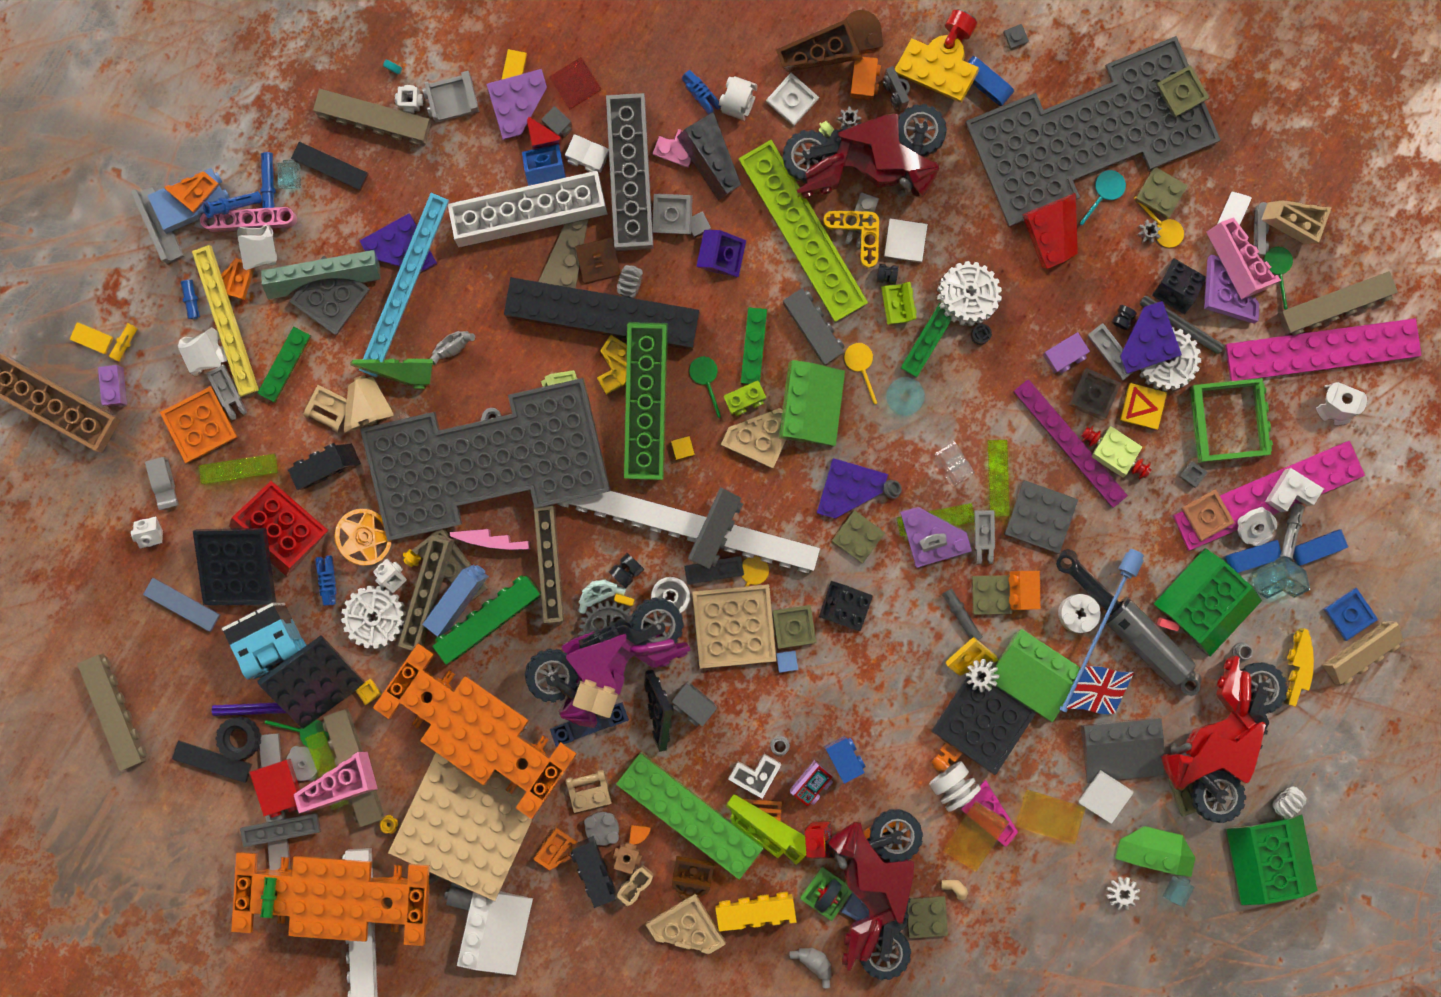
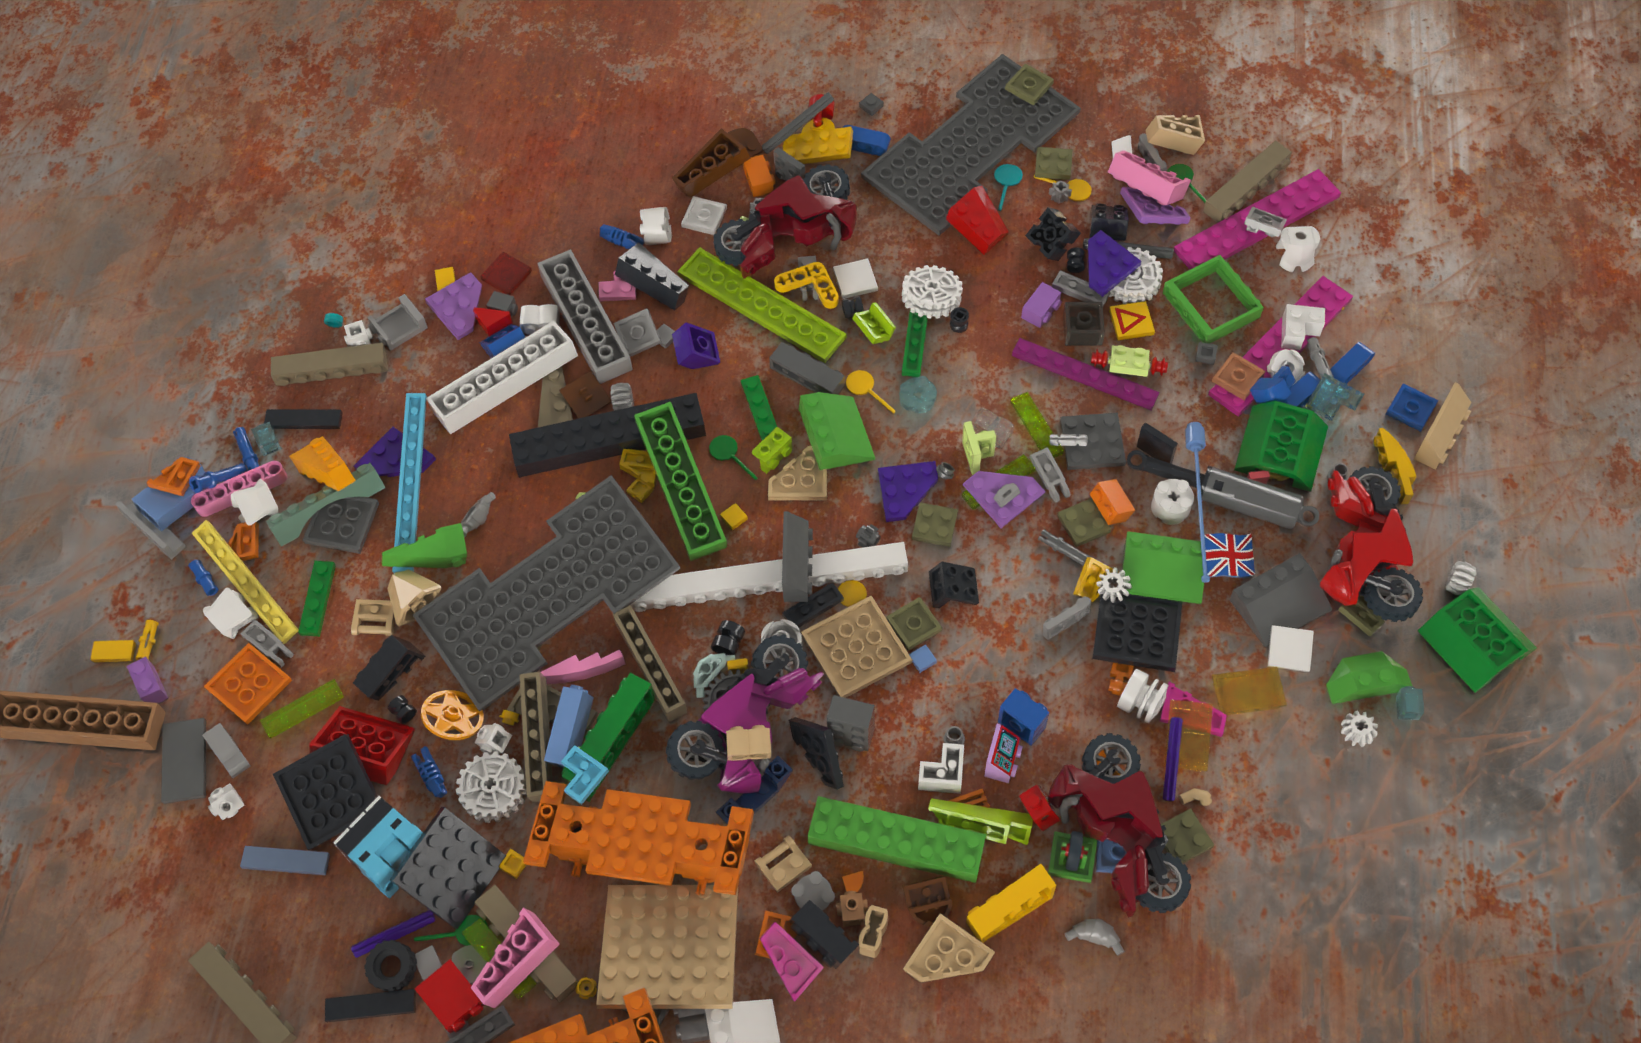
camera: 25 degrees left, 25 degrees down
none -> dark grey tile [161,718,206,804]
none -> light orange wedge [289,436,356,491]
none -> black wheel [388,695,417,724]
none -> medium azure plate [561,745,609,805]
none -> dark pink wing [759,922,824,1002]
none -> dark grey axle [762,92,834,154]
none -> dark grey gear [856,524,881,548]
none -> yellowish green bracket [962,421,996,475]
none -> black brick [1025,207,1081,261]
none -> light grey hinge [1043,597,1091,640]
none -> light grey axle [1049,434,1088,446]
none -> black tile [1136,423,1178,464]
none -> dark purple axle [1163,717,1183,801]
none -> light grey hinge [1244,207,1287,237]
none -> blue brick [1250,366,1296,404]

